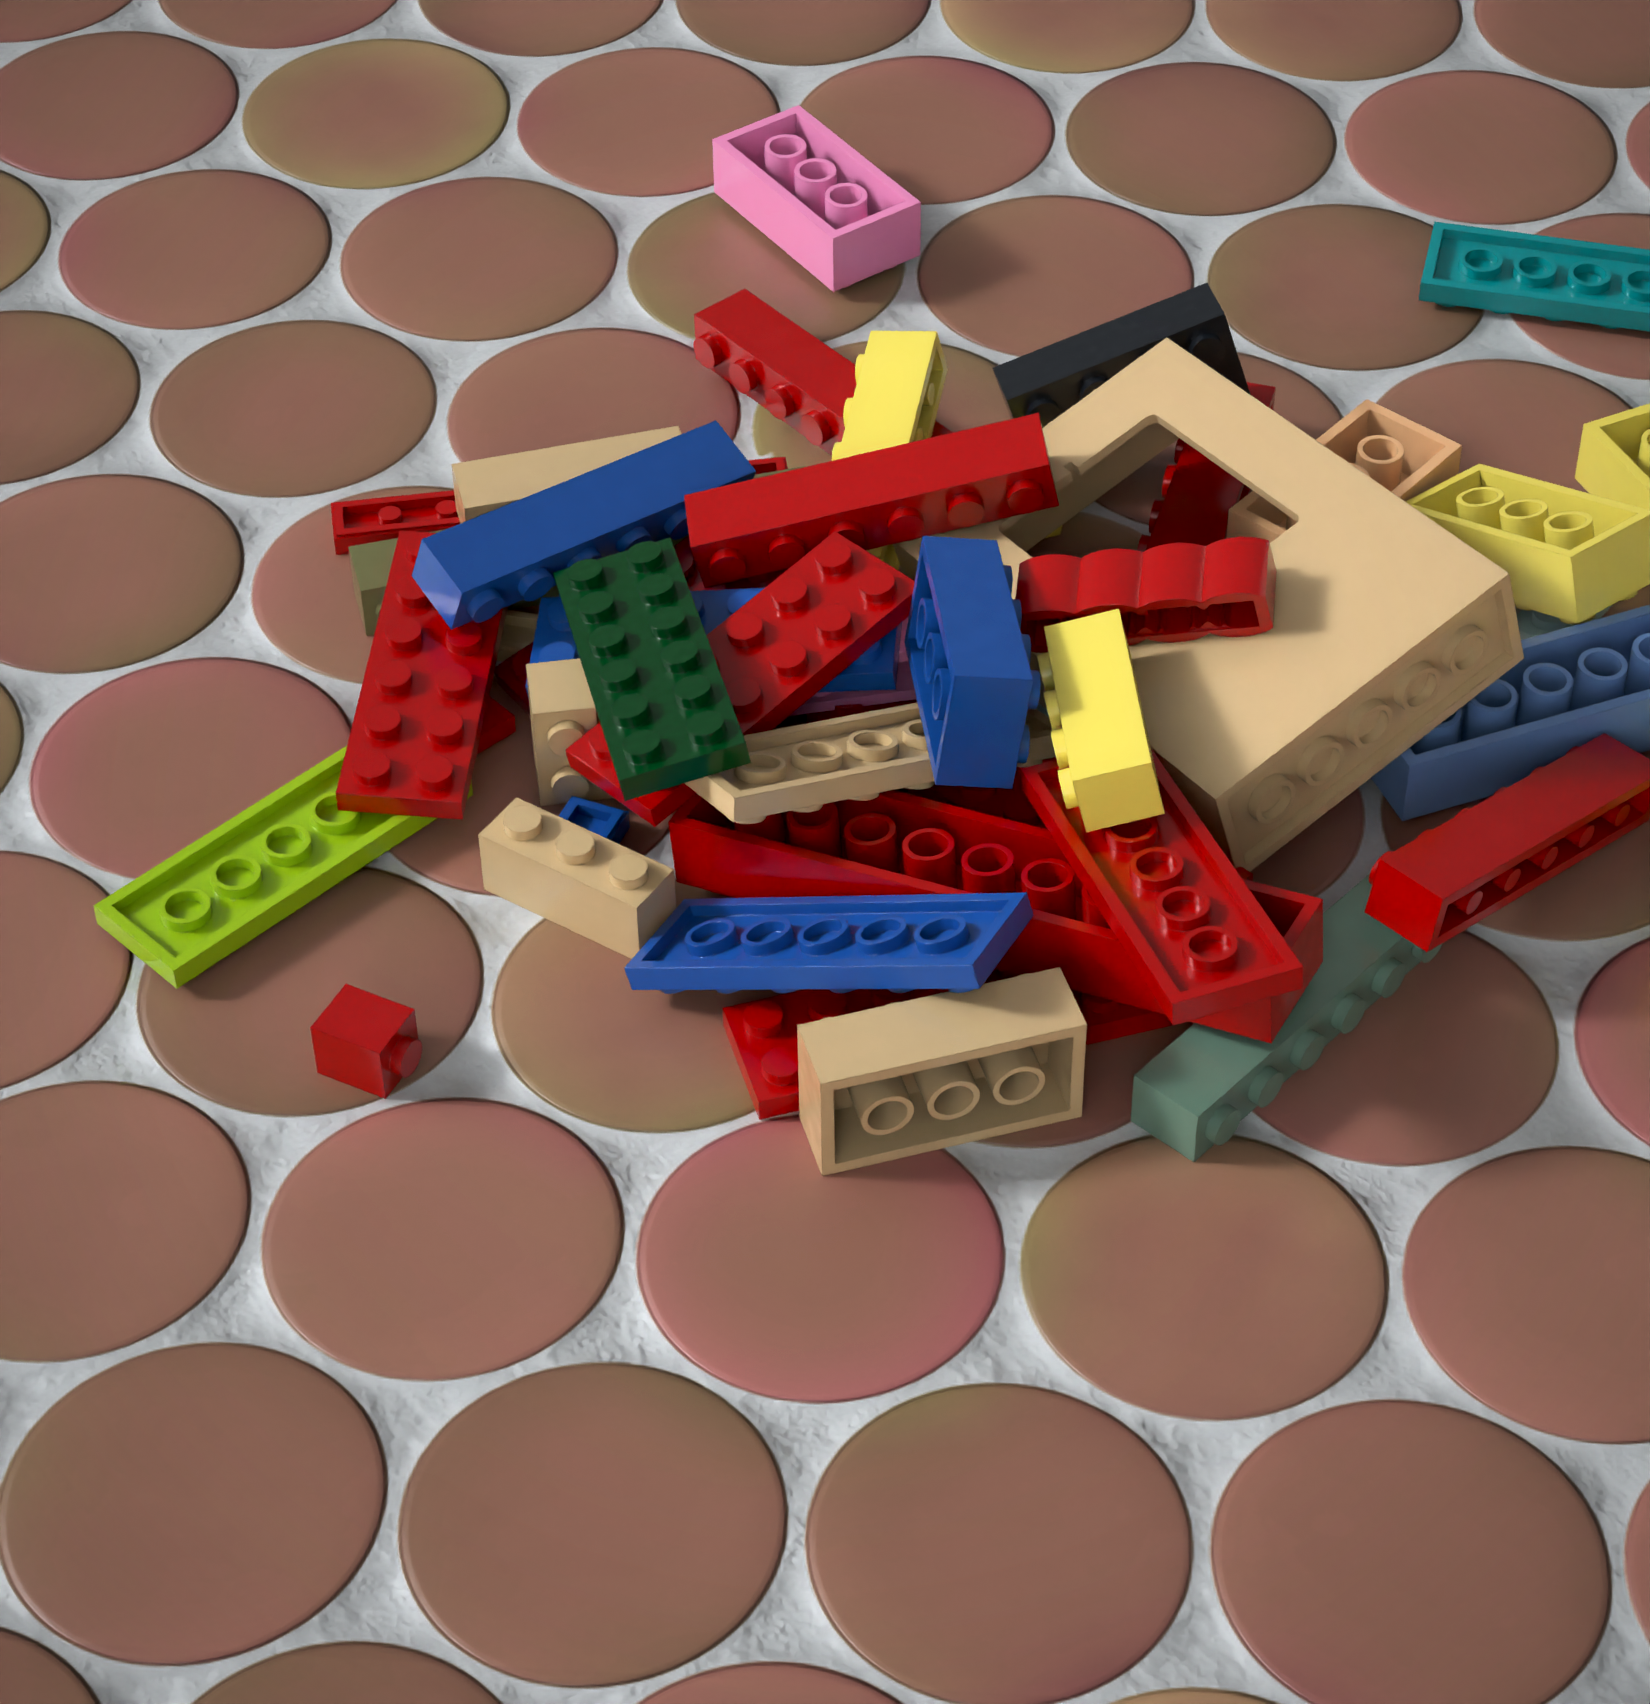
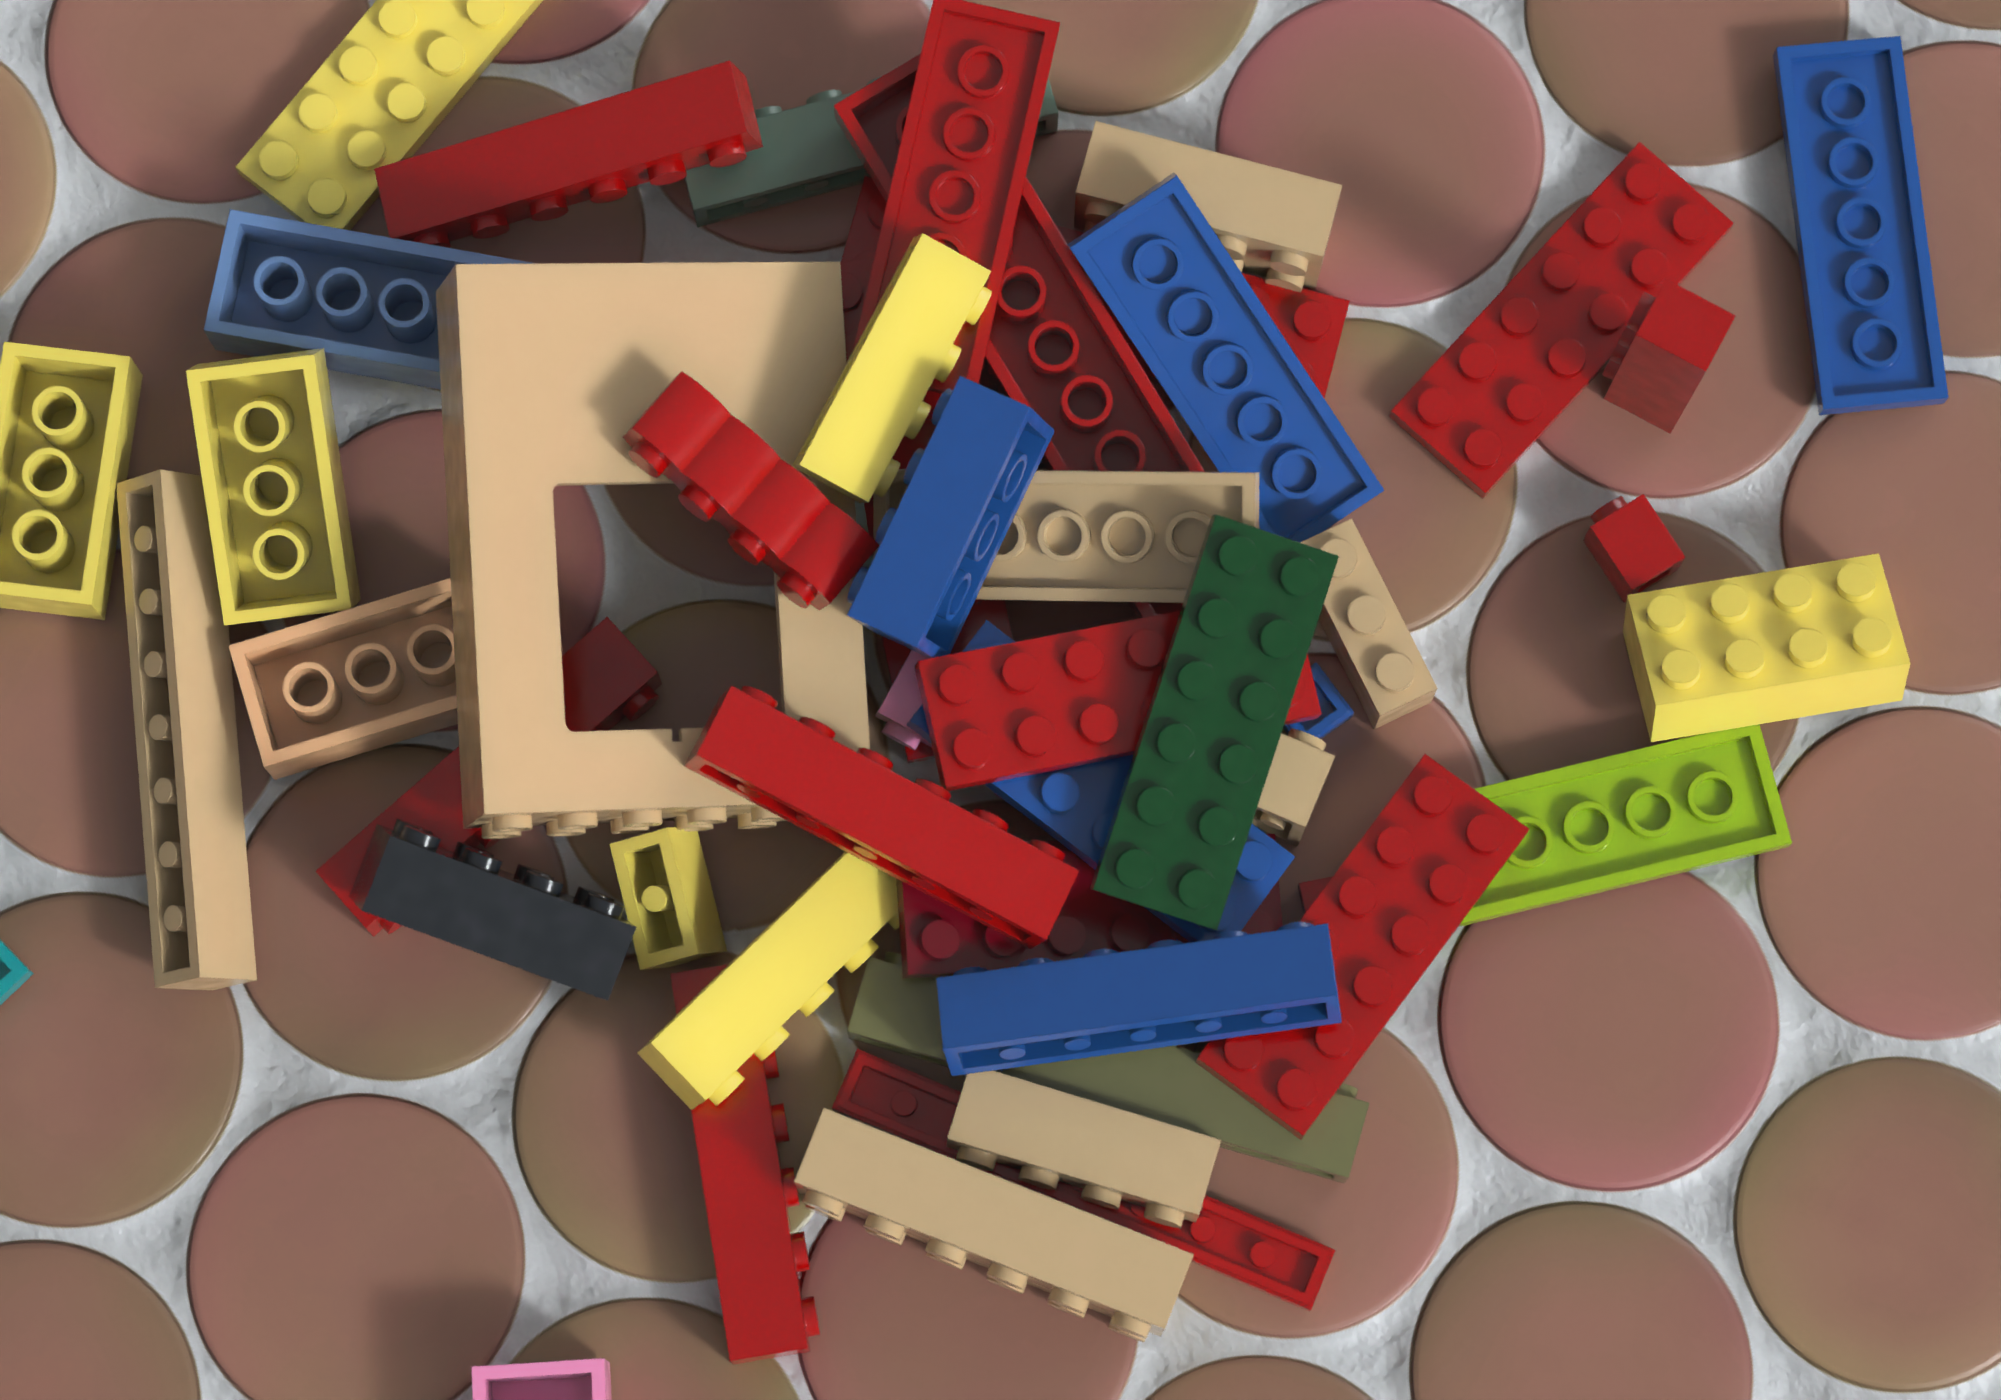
camera: 150 degrees left, 35 degrees up
none -> tan brick [116,469,257,991]
none -> tan brick [794,1108,1194,1342]
none -> red plate [1389,142,1734,499]
none -> red brick [1602,279,1736,434]
none -> light yellow brick [1623,553,1910,742]
none -> blue plate [1773,36,1949,415]

